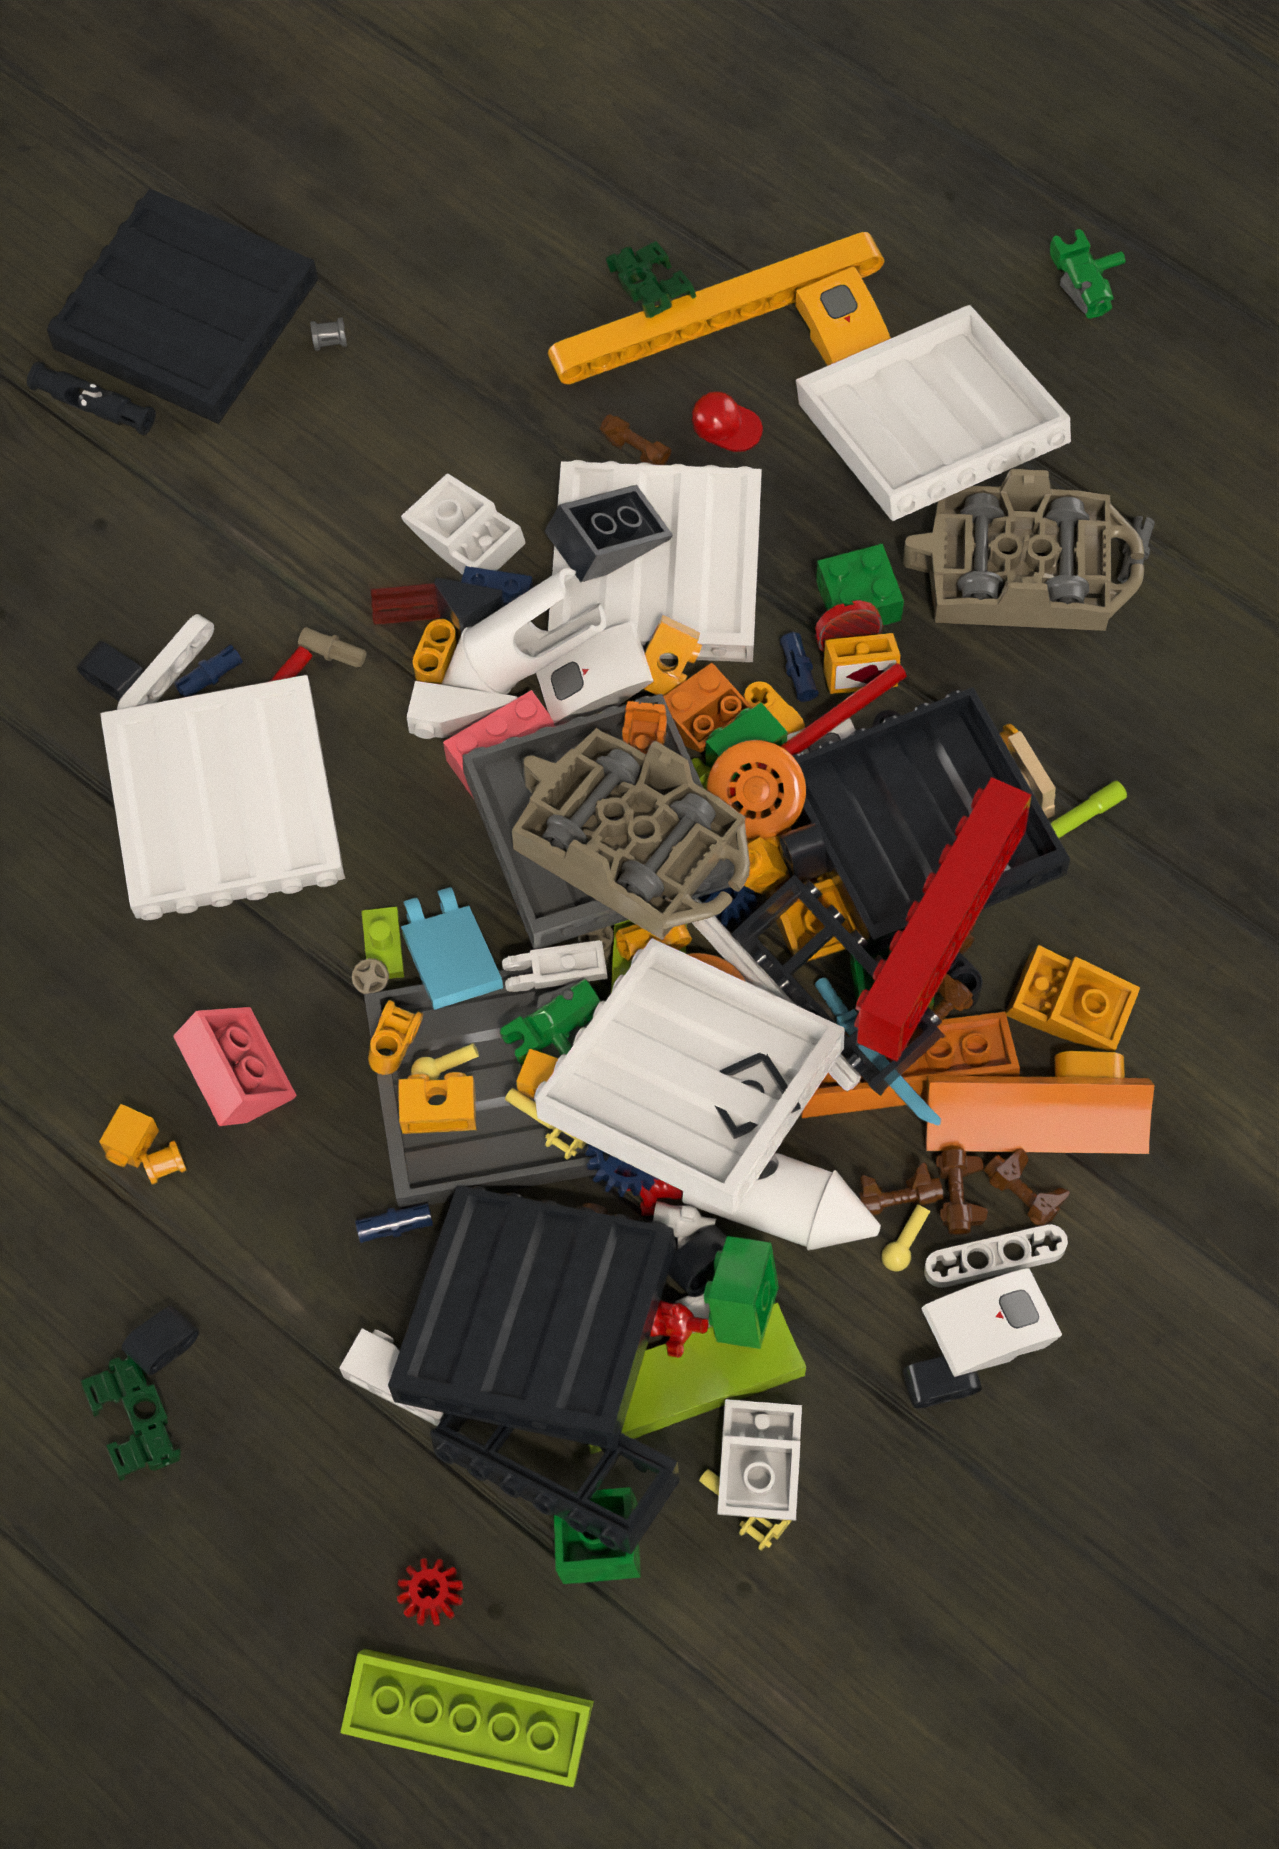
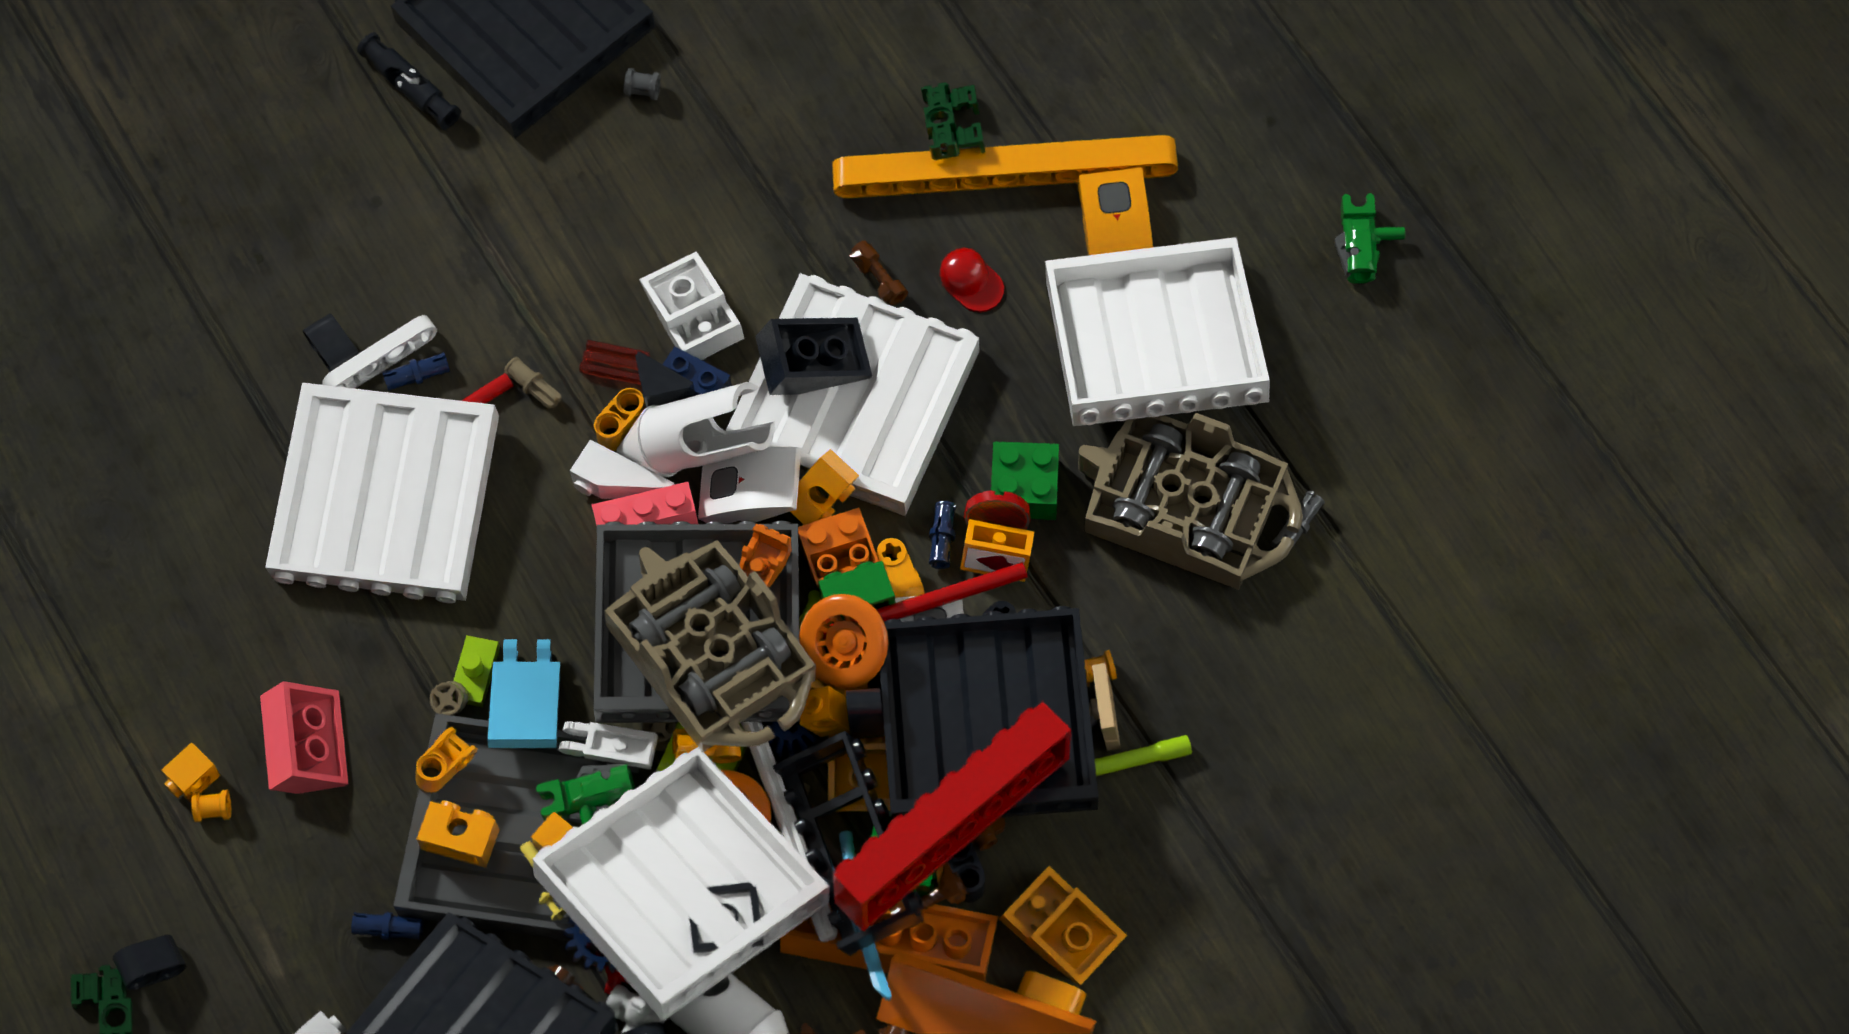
camera: 20 degrees right, 0 degrees up
light yellow bar [411,1043,479,1080] -> none

